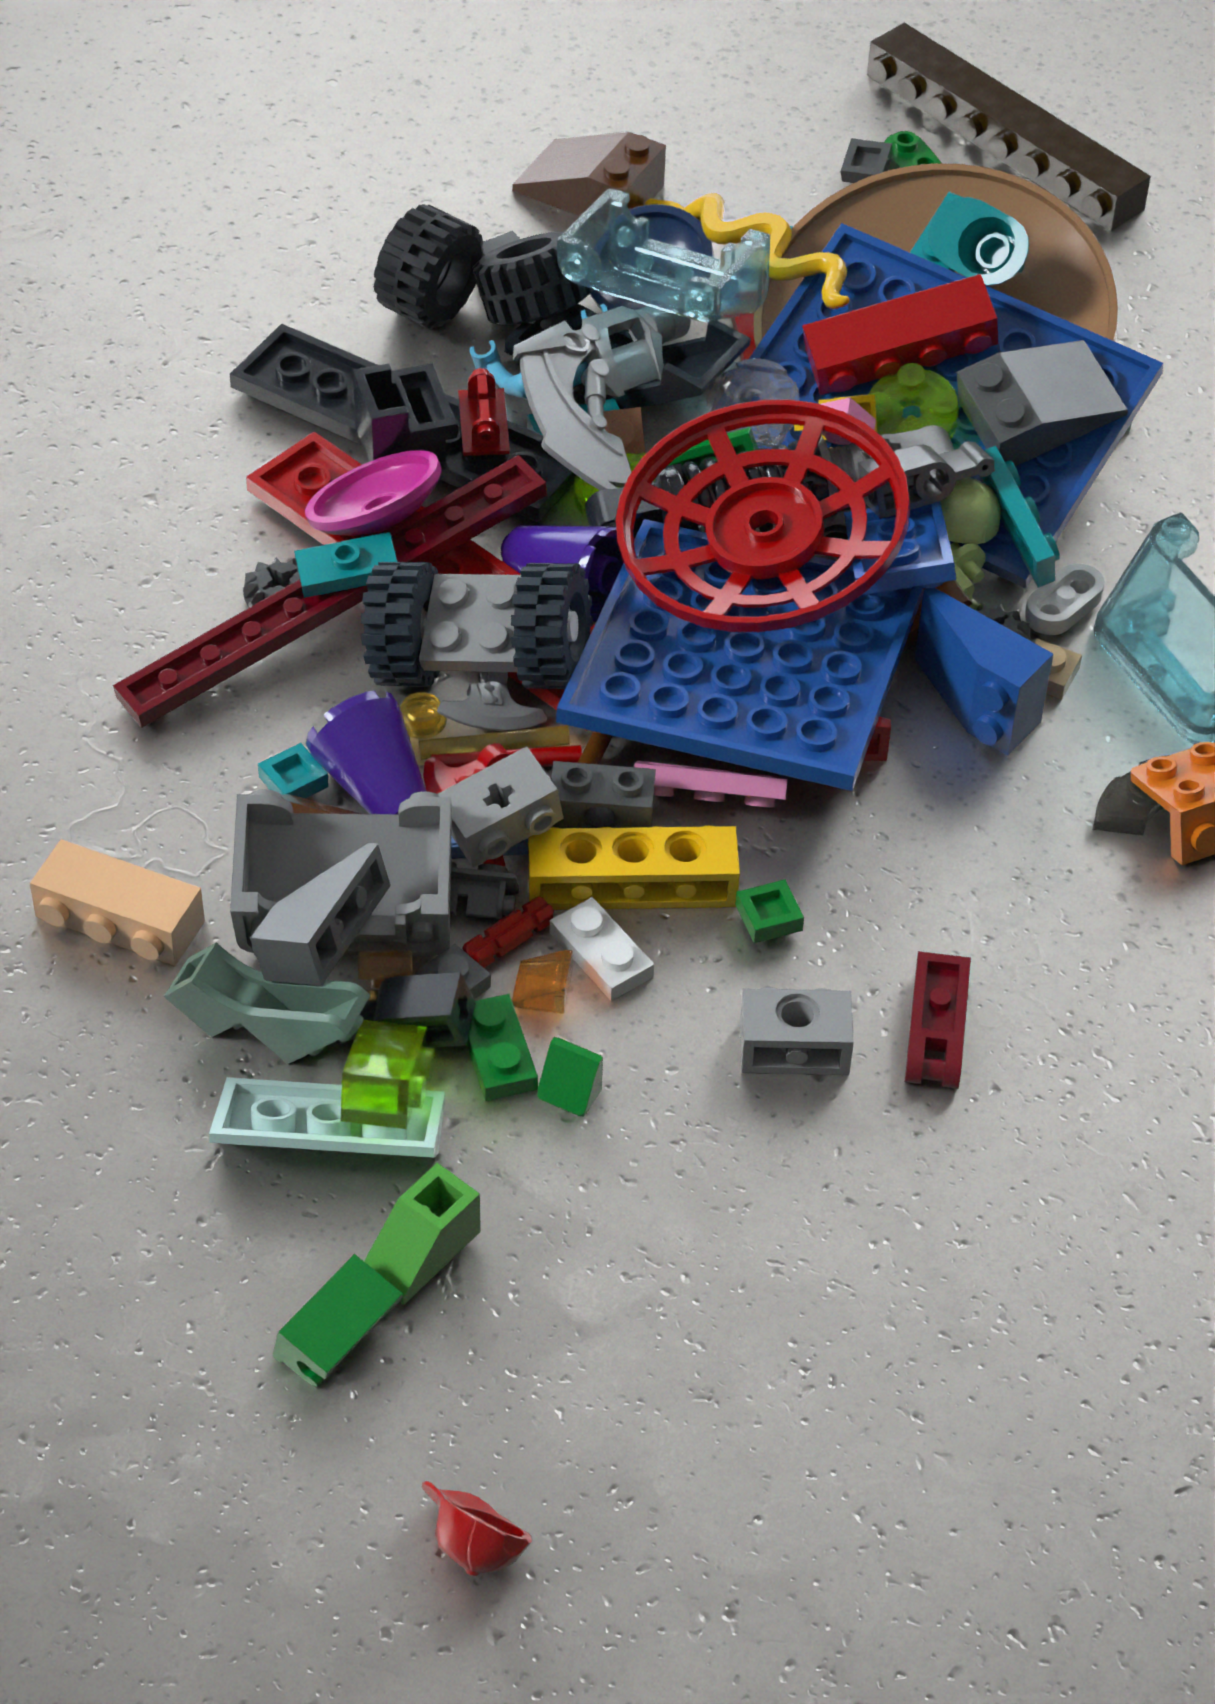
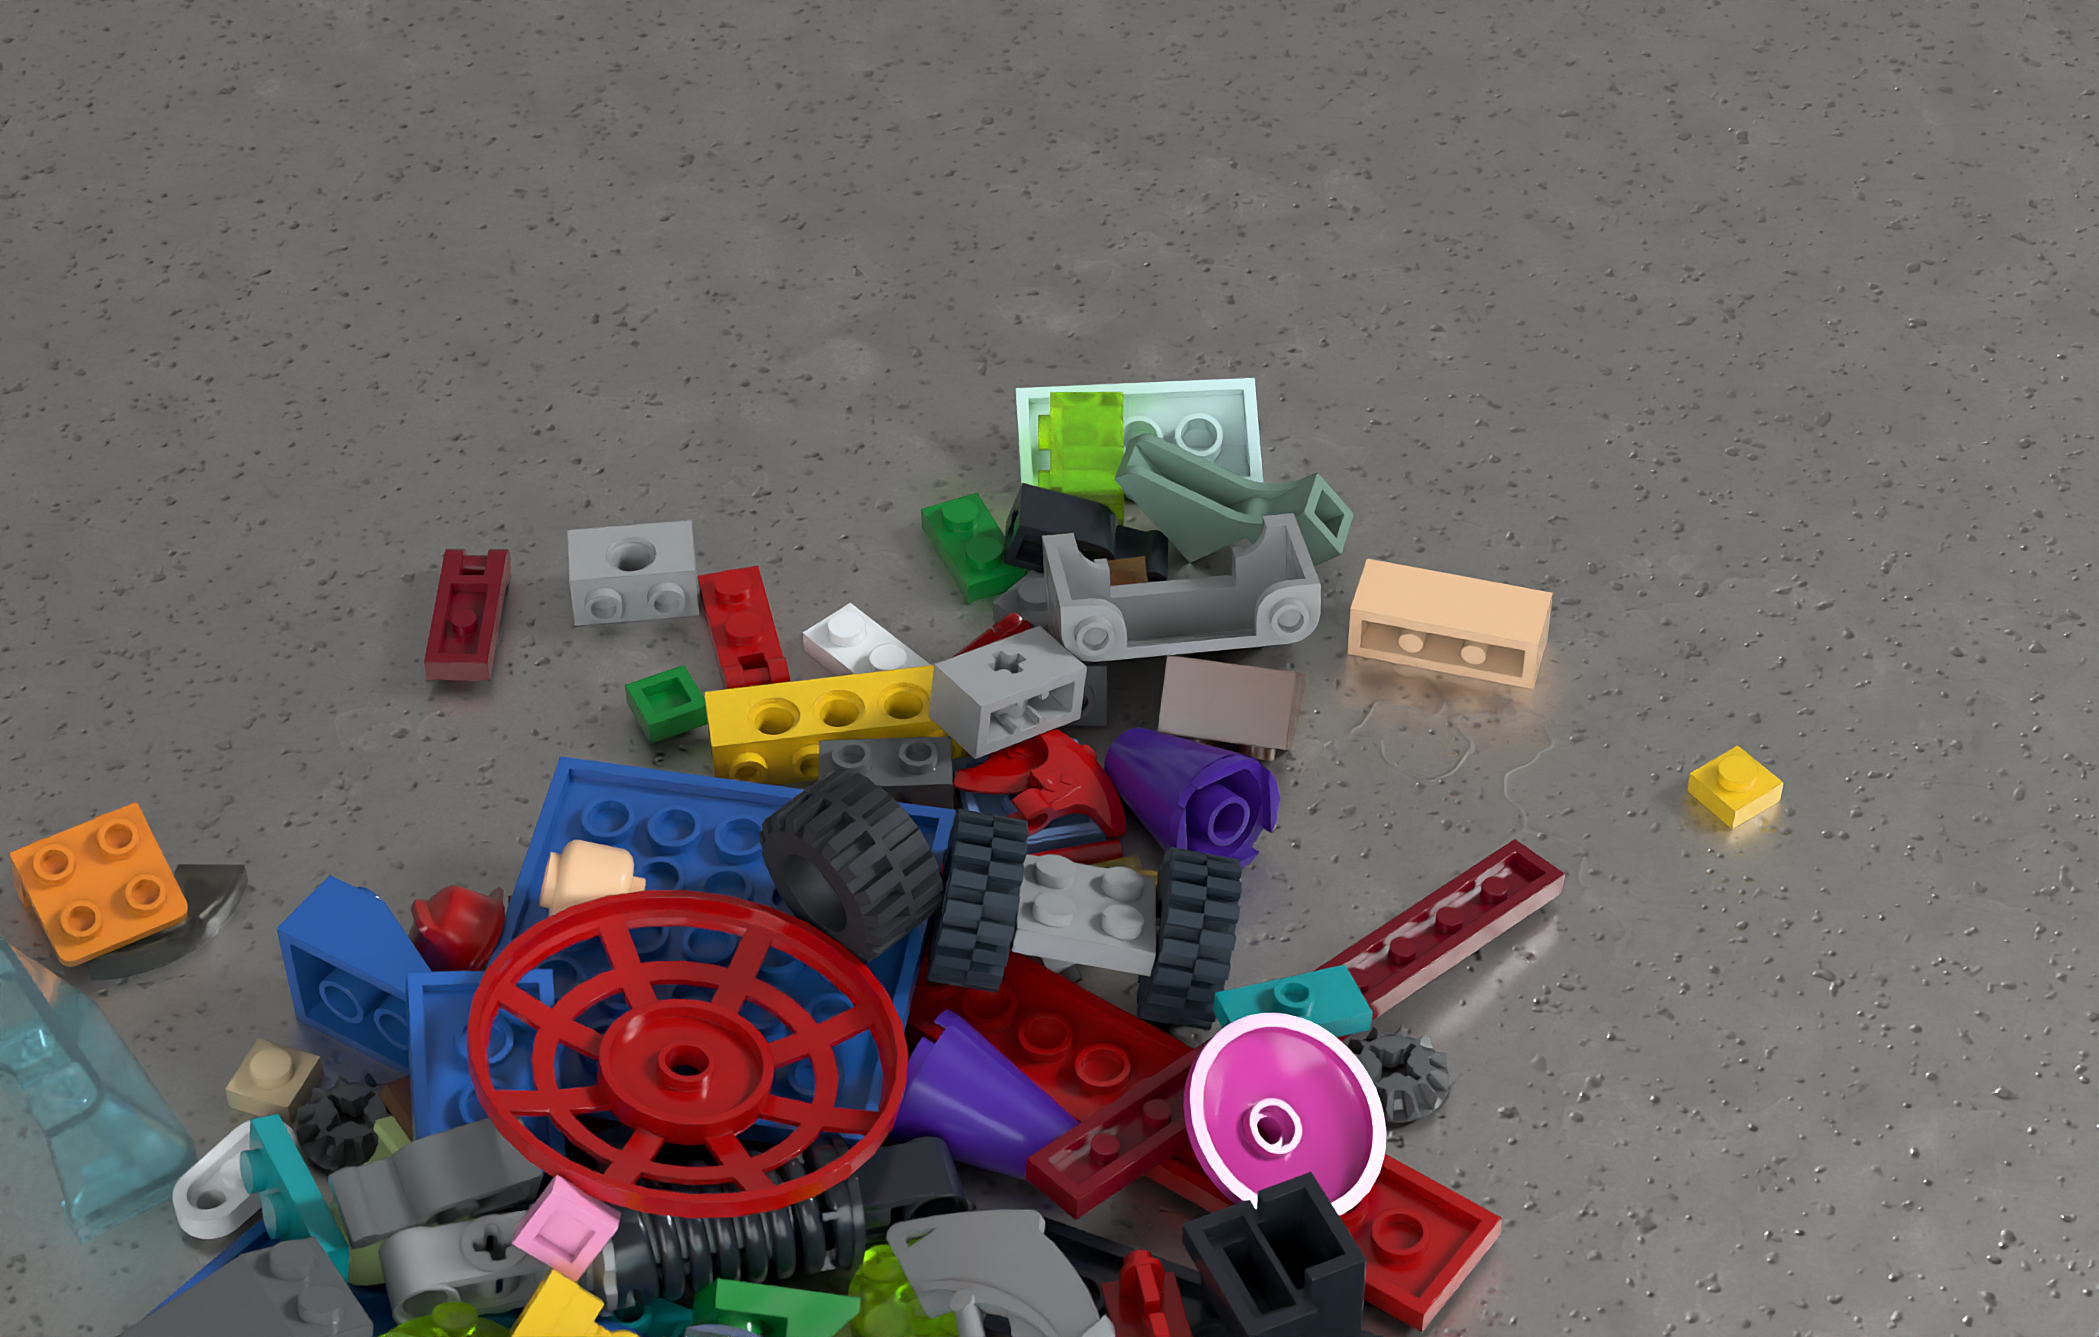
camera: 175 degrees right, 5 degrees down
dark grey slope [250,843,391,986] -> none
teal plate [258,743,329,799] -> none
green hinge [272,1254,403,1387] -> none
bright green slope [364,1162,481,1305] -> none
red piece [422,1481,532,1576] -> none
clear orange slope [512,950,573,1014] -> none
green slope [537,1037,603,1117] -> none
none -> red piece [408,885,505,972]
none -> light nougat head [539,840,646,937]
none -> red plate [697,565,791,690]
none -> black tyre [759,768,943,963]

